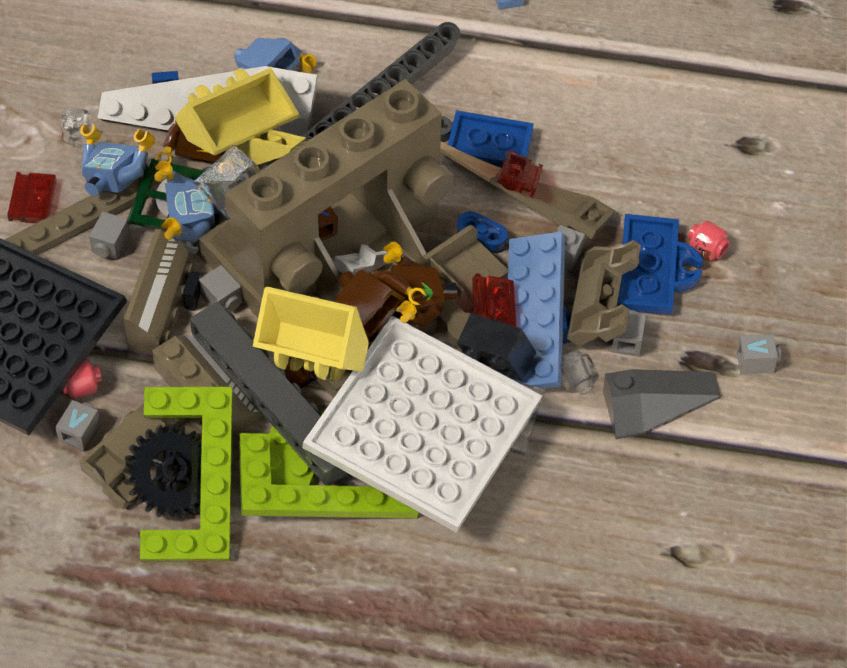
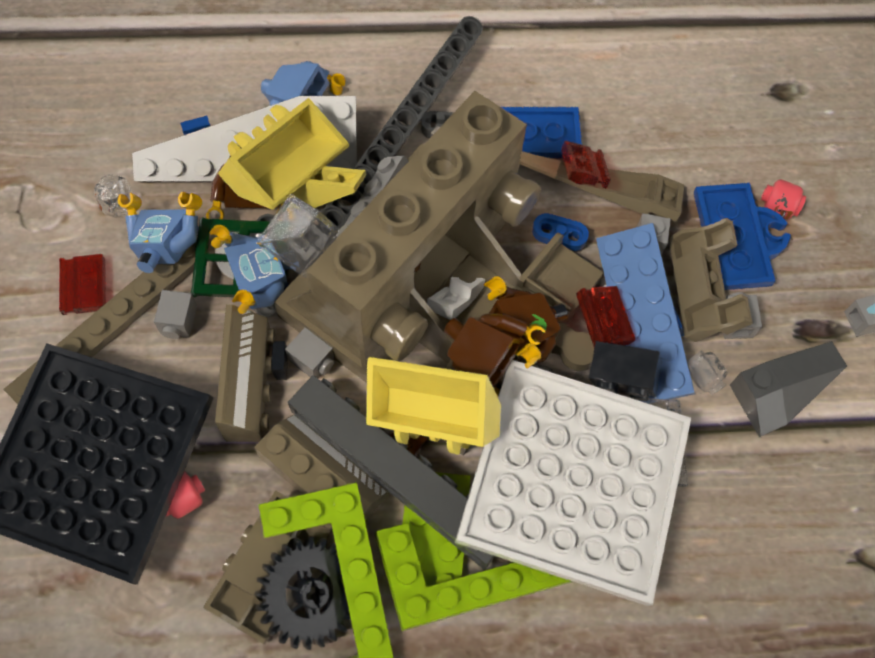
camera: 15 degrees left, 10 degrees up
light grey brick [56,400,101,452] -> none

